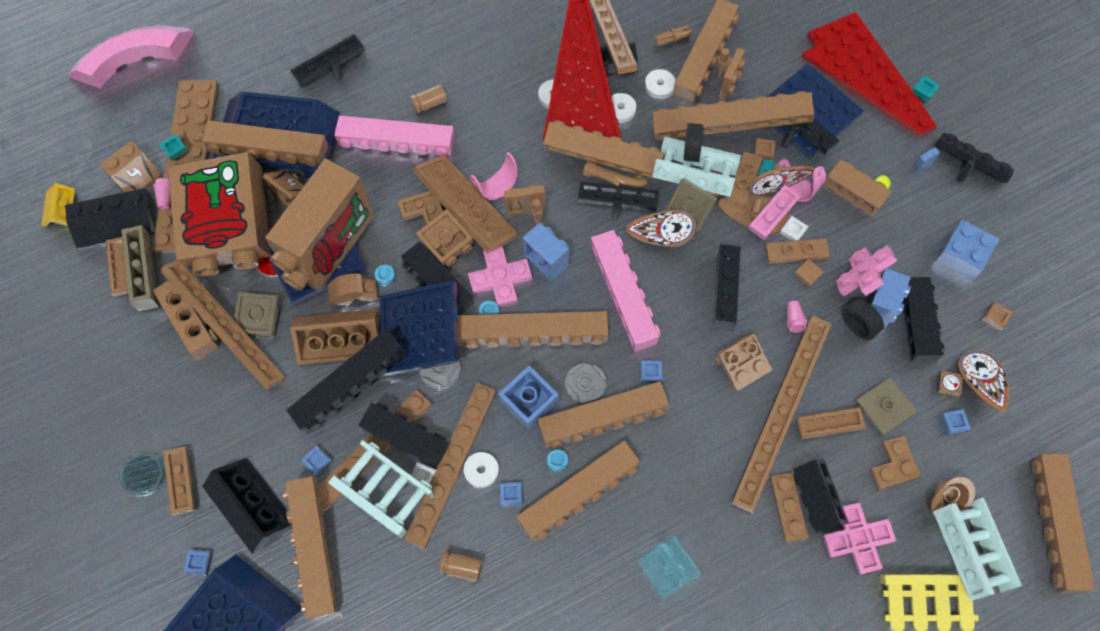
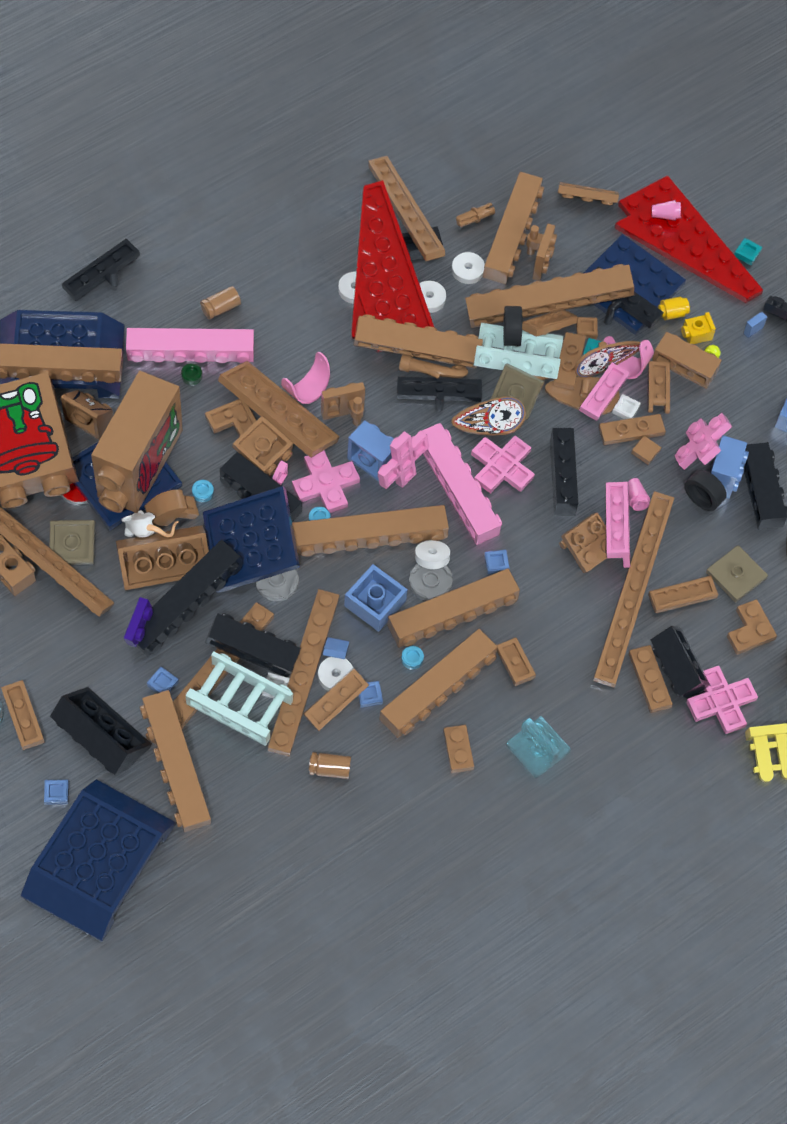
camera: 15 degrees left, 5 degrees down
none -> white animal [122,510,179,537]
none -> dark purple plate [124,597,153,647]
none -> dark green tile [181,363,202,385]
none -> bright pink tile [272,461,288,485]
none -> medium nougat plate [303,668,369,731]
none -> medium blue tile [323,637,350,659]
none -> bright pink plate [377,431,429,489]
none -> white piece [415,540,450,569]
none -> medium nougat plate [443,725,474,773]
none -> bright pink plate [471,436,535,494]
none -> medium nougat plate [497,638,536,686]
none -> medium nougat plate [522,310,578,337]
none -> medium nougat plate [558,182,619,205]
none -> bright pink fence [606,482,630,568]
none -> medium nougat hinge [648,361,670,414]
none -> bright pink cone [652,200,681,221]
none -> yellow brick [658,297,690,320]
none -> yellow brick [681,312,716,344]

